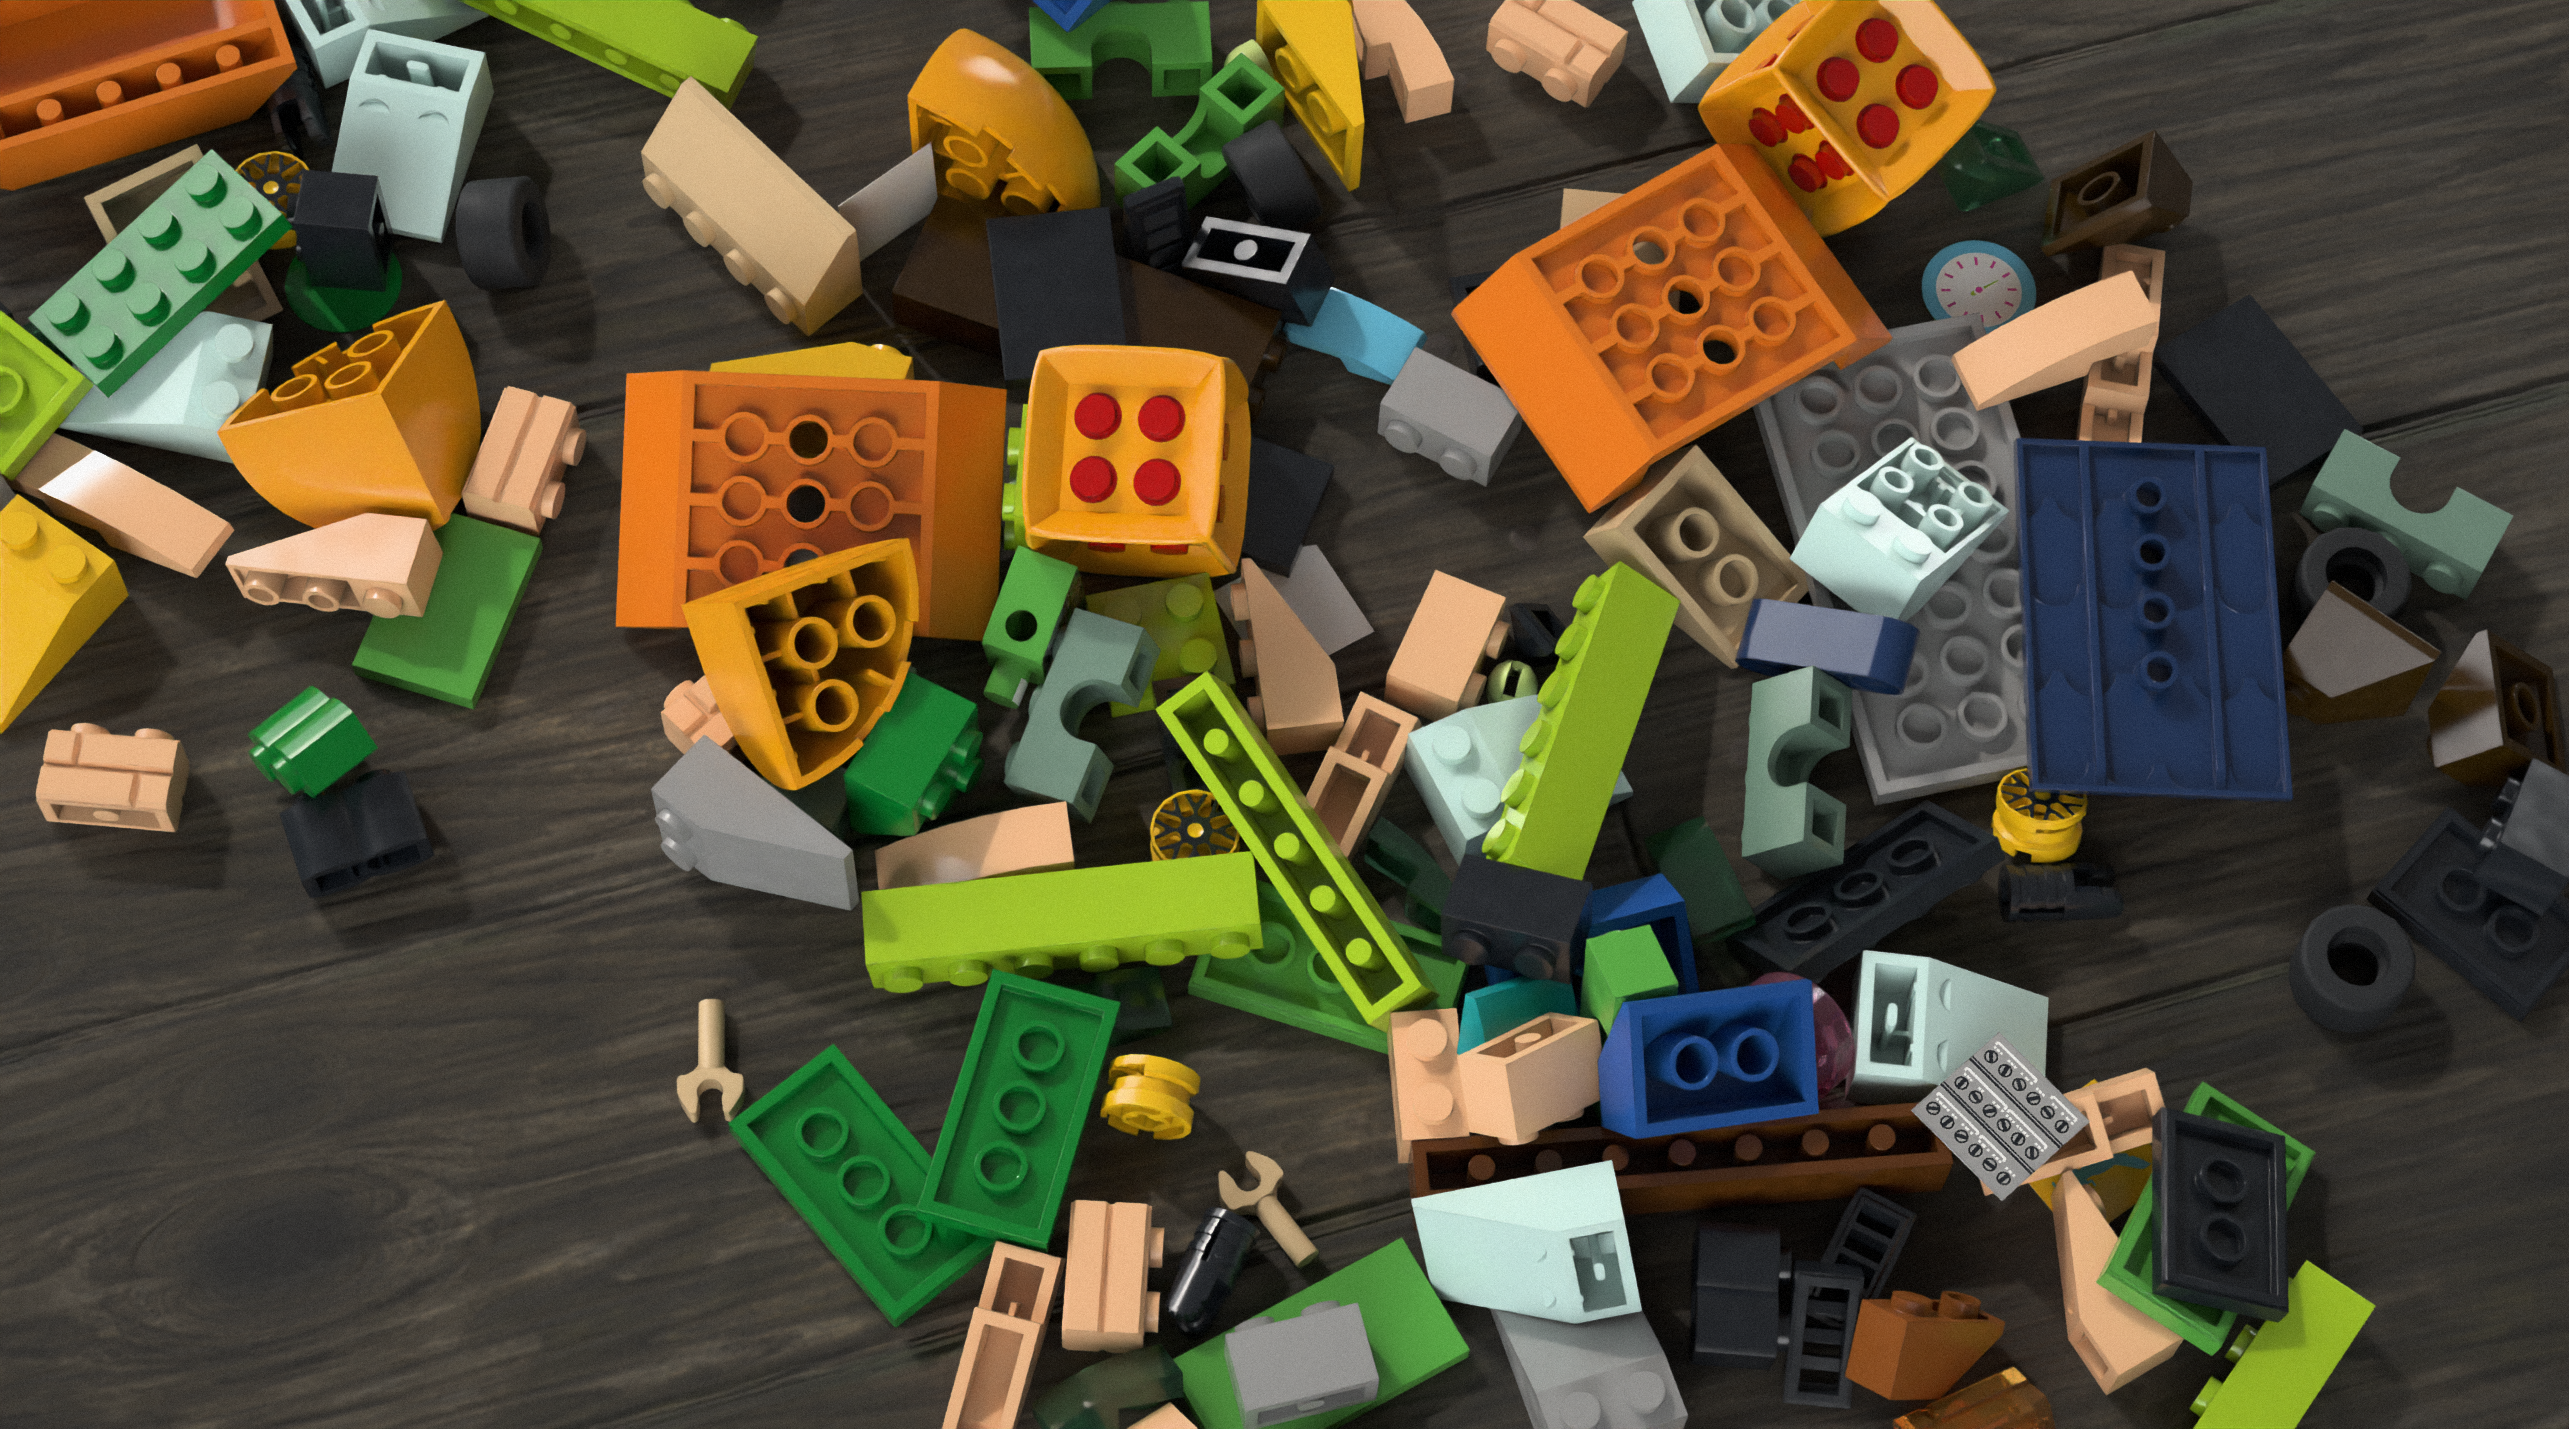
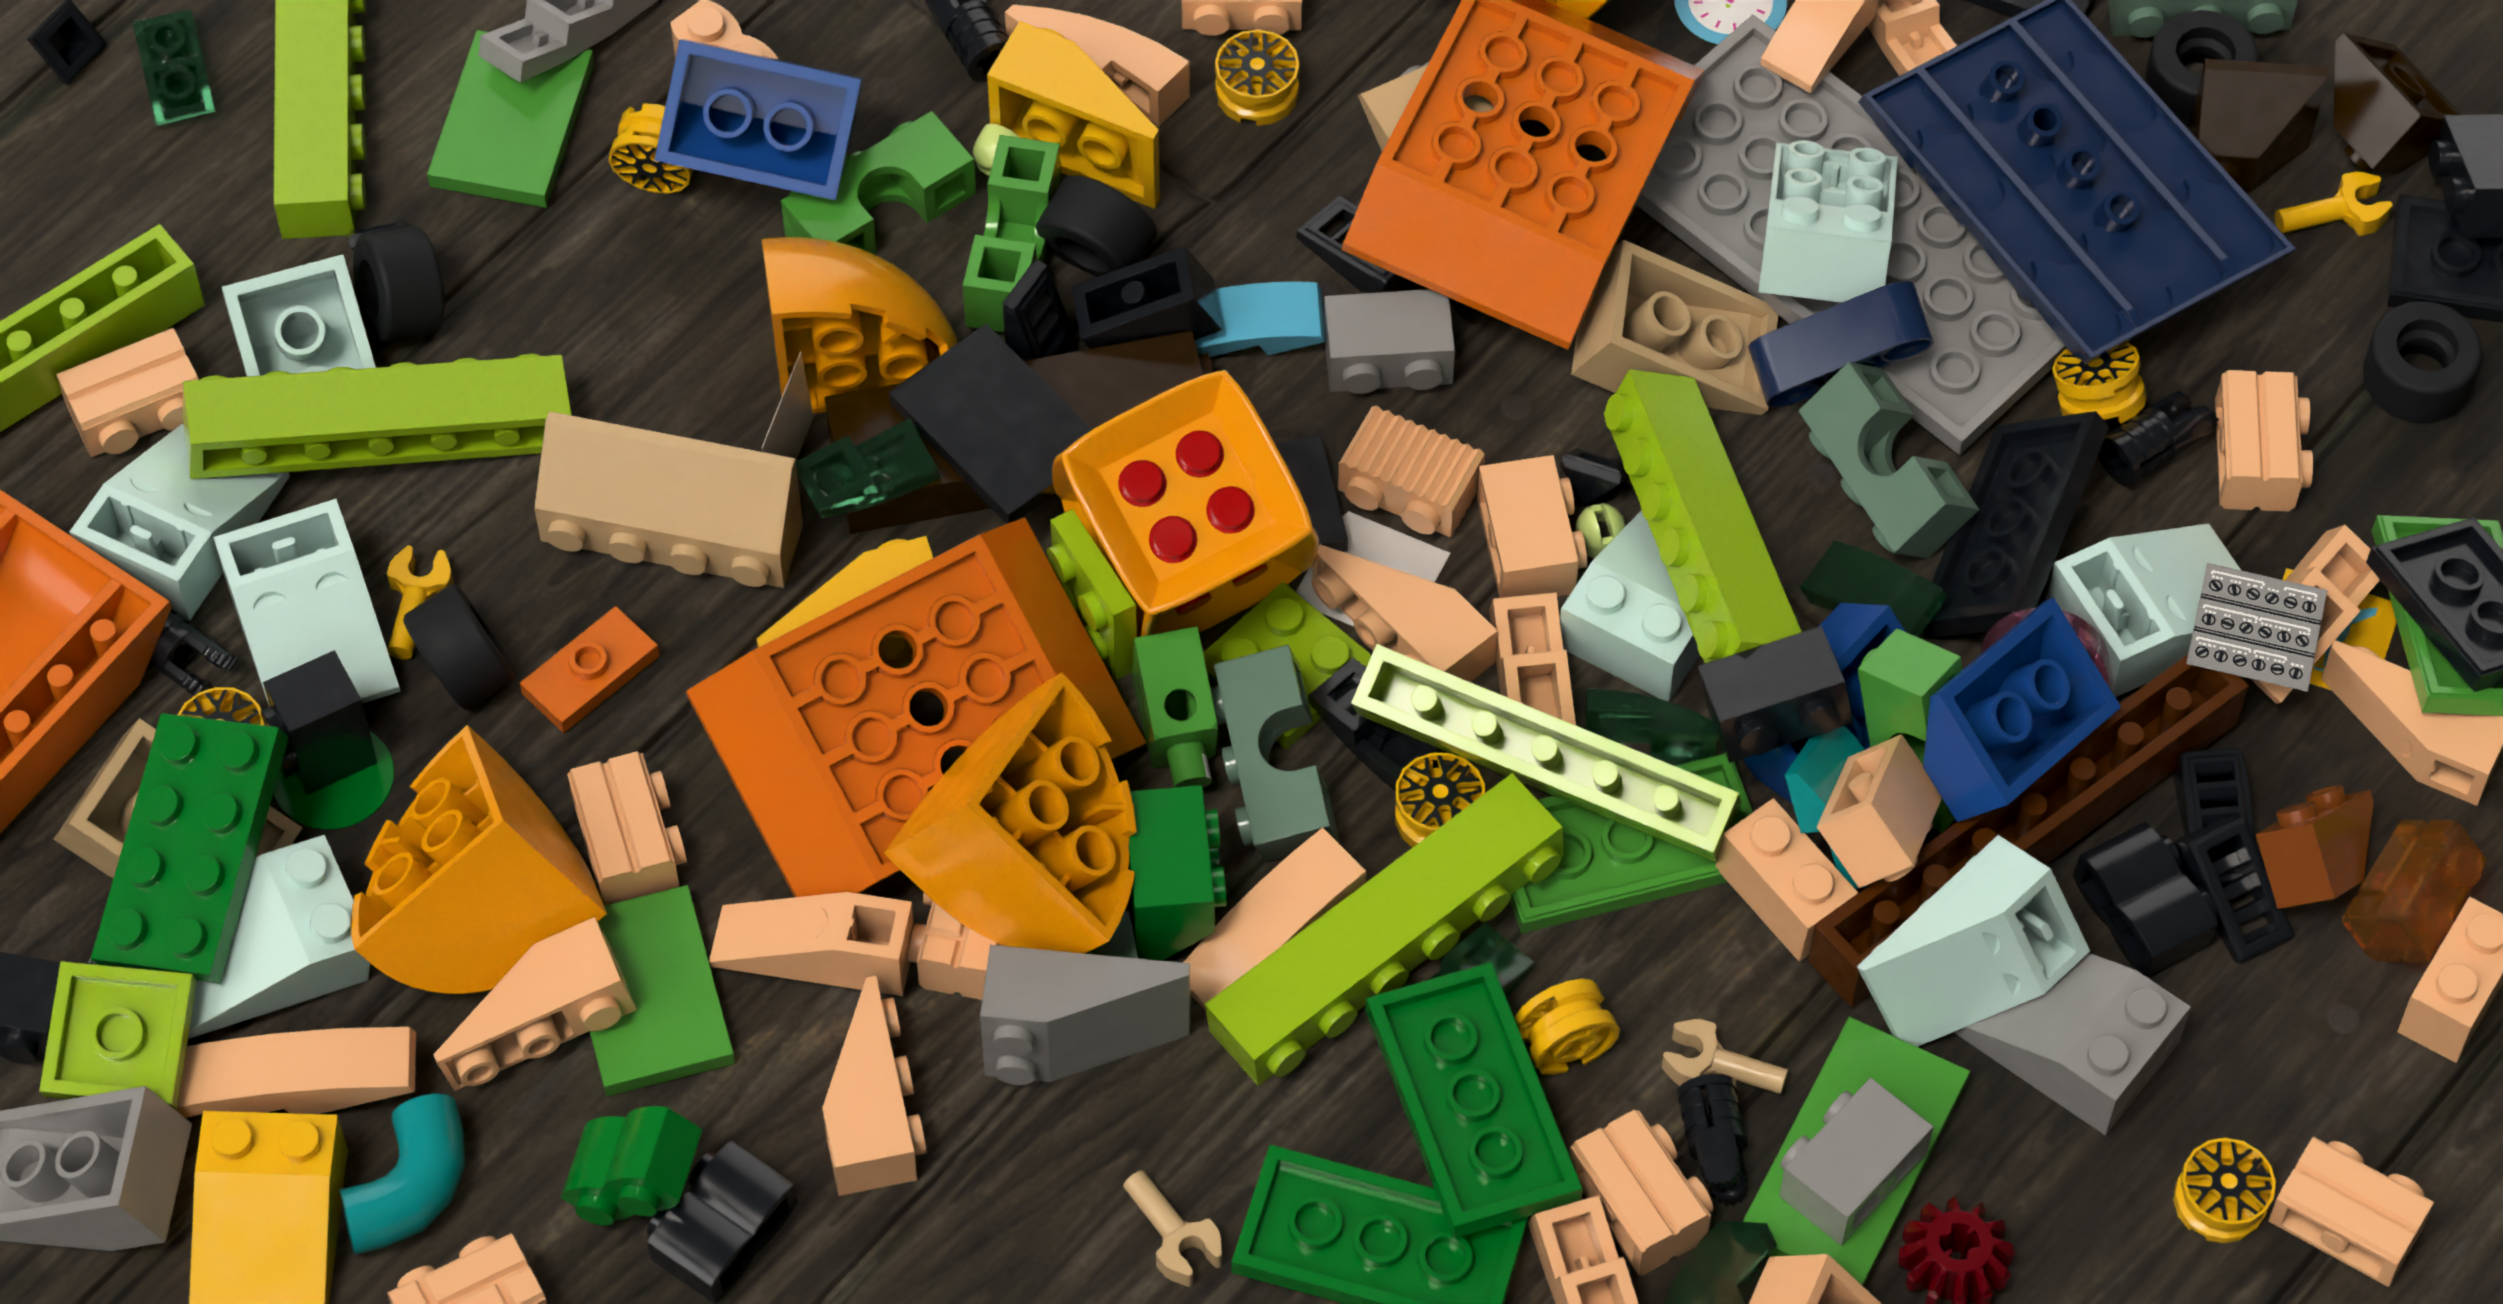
camera: 30 degrees left, 5 degrees down
none -> teal cylinder [339,1094,465,1255]
none -> yellow bar [387,545,454,660]
none -> orange plate [520,606,660,733]
none -> light nougat slope [709,892,914,996]
none -> clear green slope [796,418,941,518]
none -> light nougat slope [822,975,927,1196]
none -> yellow wheel [1215,29,1300,126]
none -> light nougat brick [1338,405,1485,538]
none -> light nougat brick [2215,370,2313,512]
none -> yellow bar [2275,171,2393,236]

